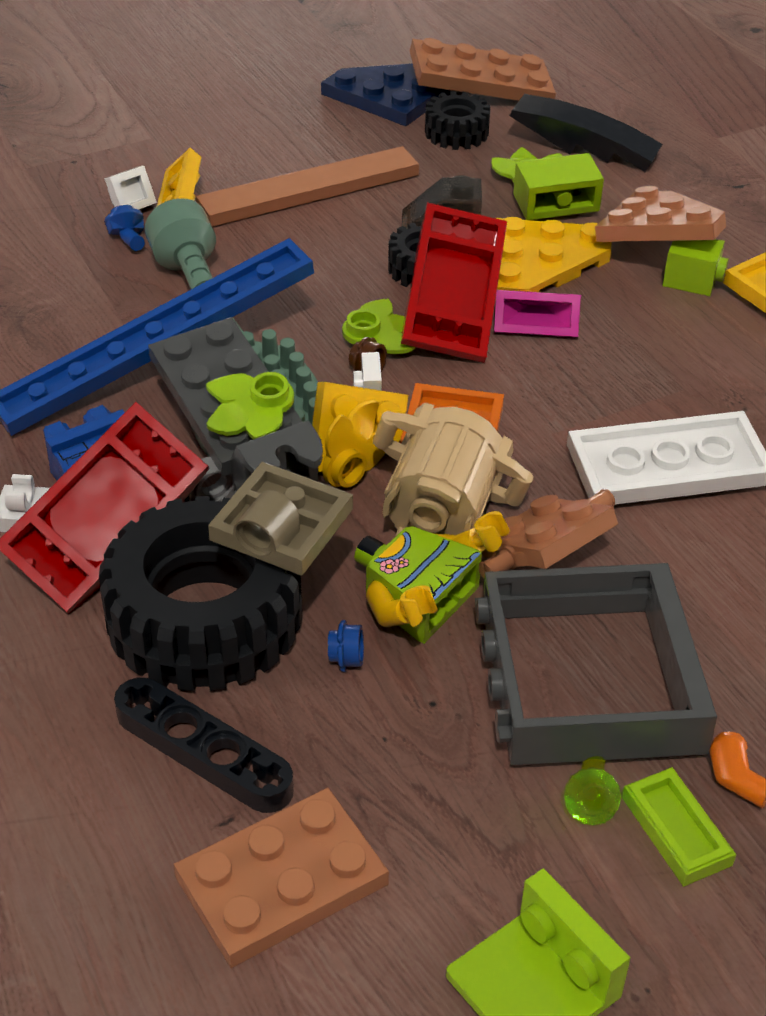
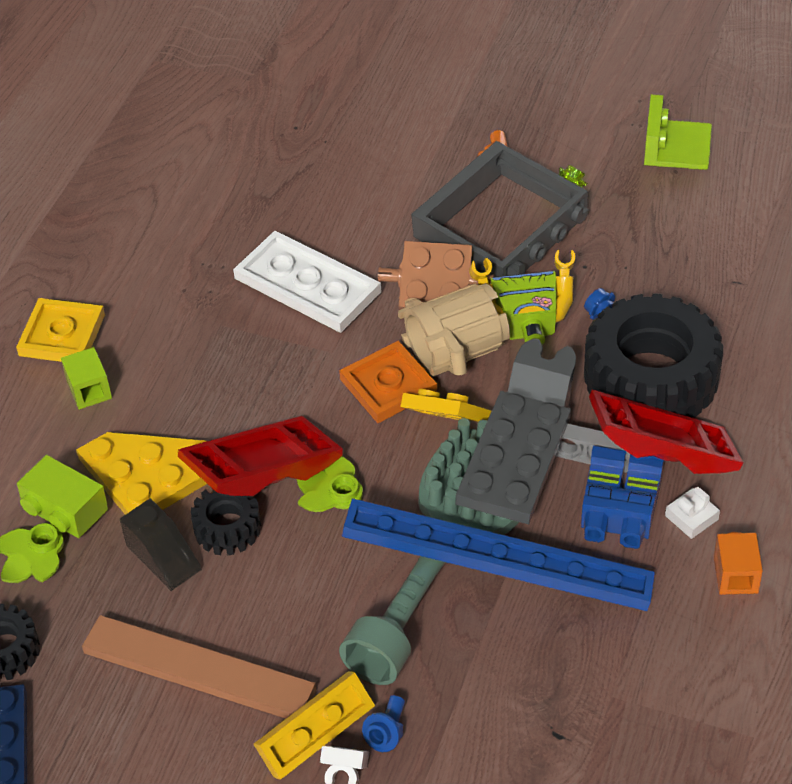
camera: 130 degrees left, 5 degrees up
black beam [114,677,294,813] -> none
nougat plate [173,788,389,968] -> none
lime plate [206,372,294,440] -> none
dark tan plate [208,462,353,576] -> none
yellow plate [322,400,385,488] -> none
reddish brown plate [349,337,387,372] -> none
white plate [353,352,382,391] -> none
dark pink slope [494,290,581,338] -> none
nougat plate [595,186,726,242] -> none
lime tile [622,767,736,887] -> none

